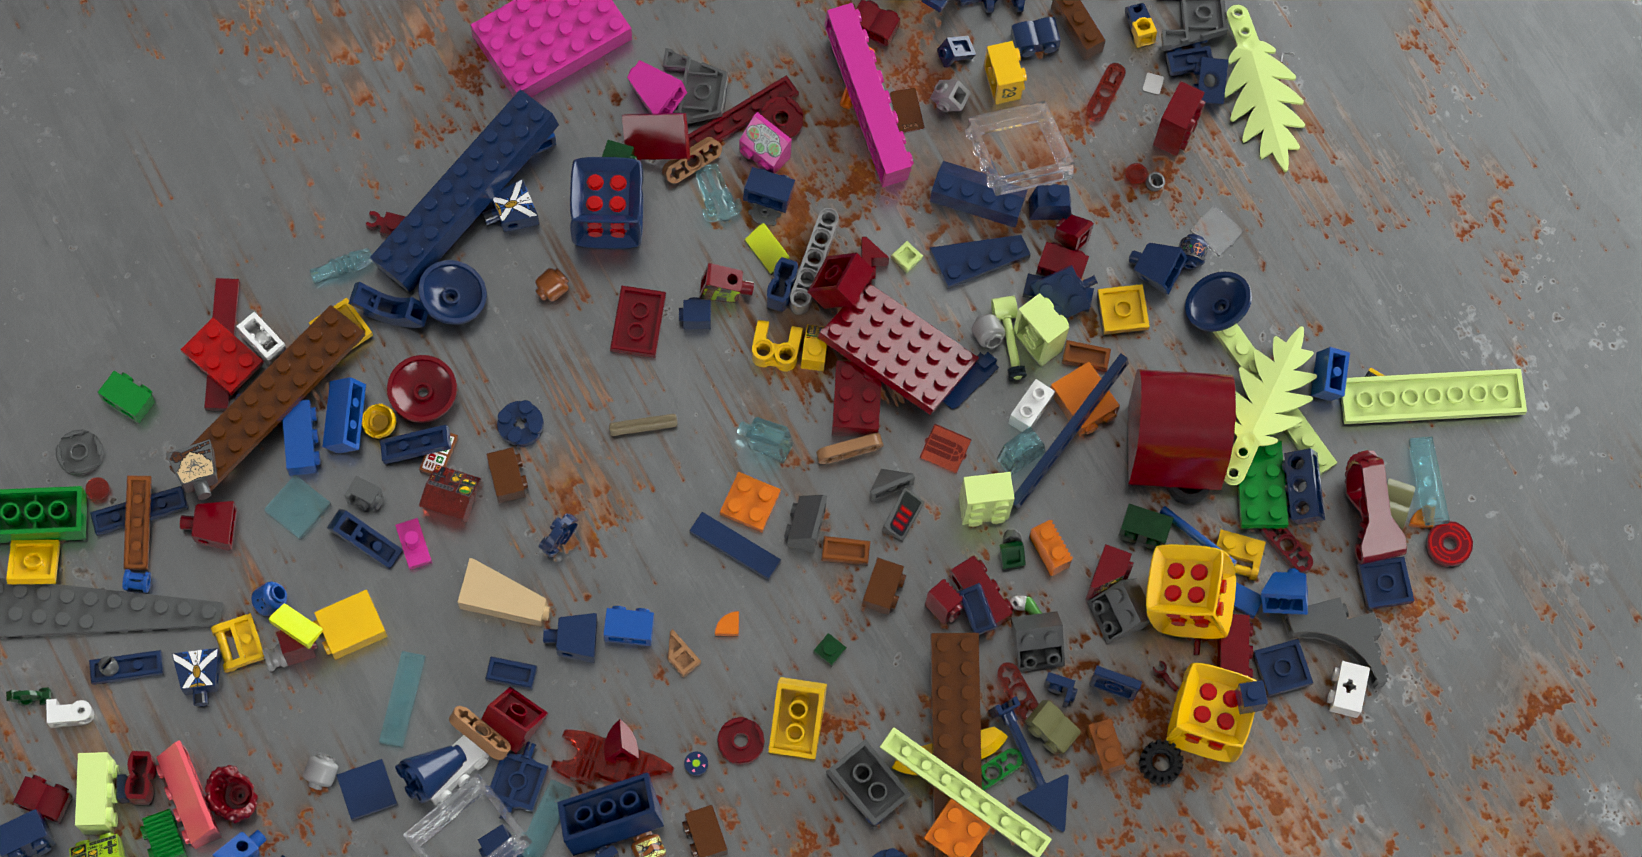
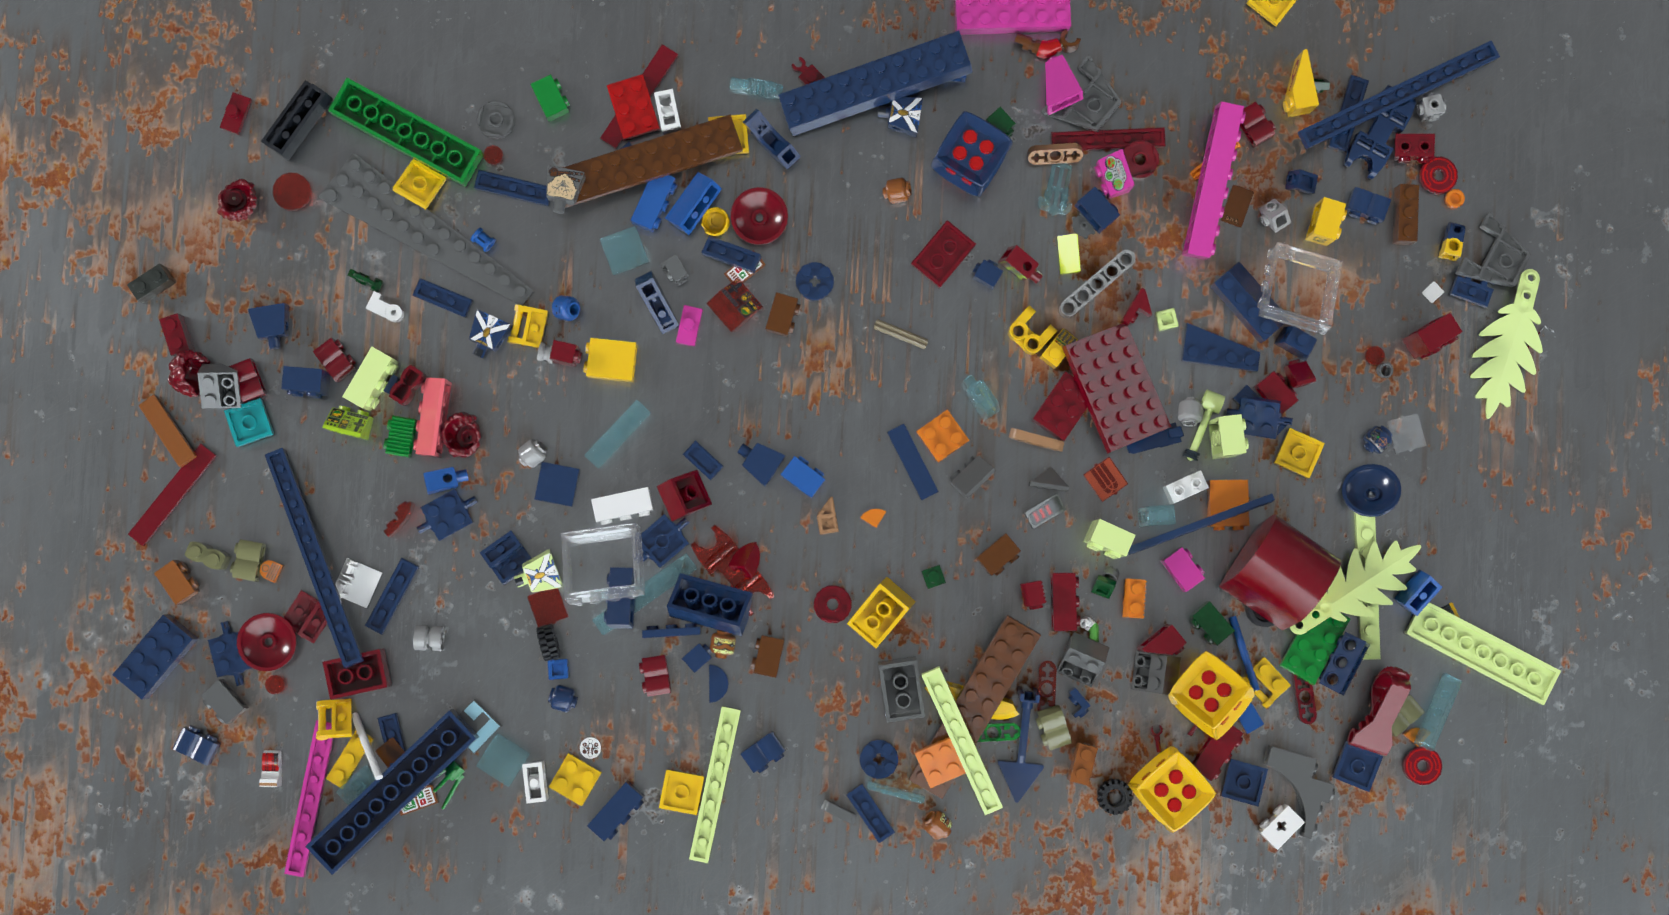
camera: 30 degrees right, 15 degrees up
dark grey hinge [98,656,119,677] -> none
dark orange tile [123,476,152,570] -> none
dark red torso [180,501,237,551] -> none
neon yellow slope [268,603,323,649] -> none
dark blue cone [395,745,467,803] -> none
dark blue dish [418,260,487,324] -> none
medium nougat beam [449,706,511,760] -> none
tan slope [458,558,550,627] -> none
dark blue plate [538,513,578,557] -> none
dark red tile [622,113,690,160] -> none
dark blue tile [684,751,708,777] -> none
dark blue brick [767,257,798,312] -> none
dark red brick [807,252,874,309] -> none
dark orange tile [821,536,870,566] -> none
dark blue tile [958,583,998,635] -> none
dark orange tile [1062,340,1111,372] -> none
clear red beam [1086,63,1126,122] -> none
dark blue tile [1089,665,1142,701] -> none
dark blue torso [1129,243,1188,295] -> none
dark blue brick [1193,57,1229,105] -> none
dark blue brick [1235,680,1268,714] -> none
blue torso [1261,568,1308,615] -> none
none -> reddish brown piece [1014,29,1081,59]
none -> dark pink brick [1161,547,1205,592]

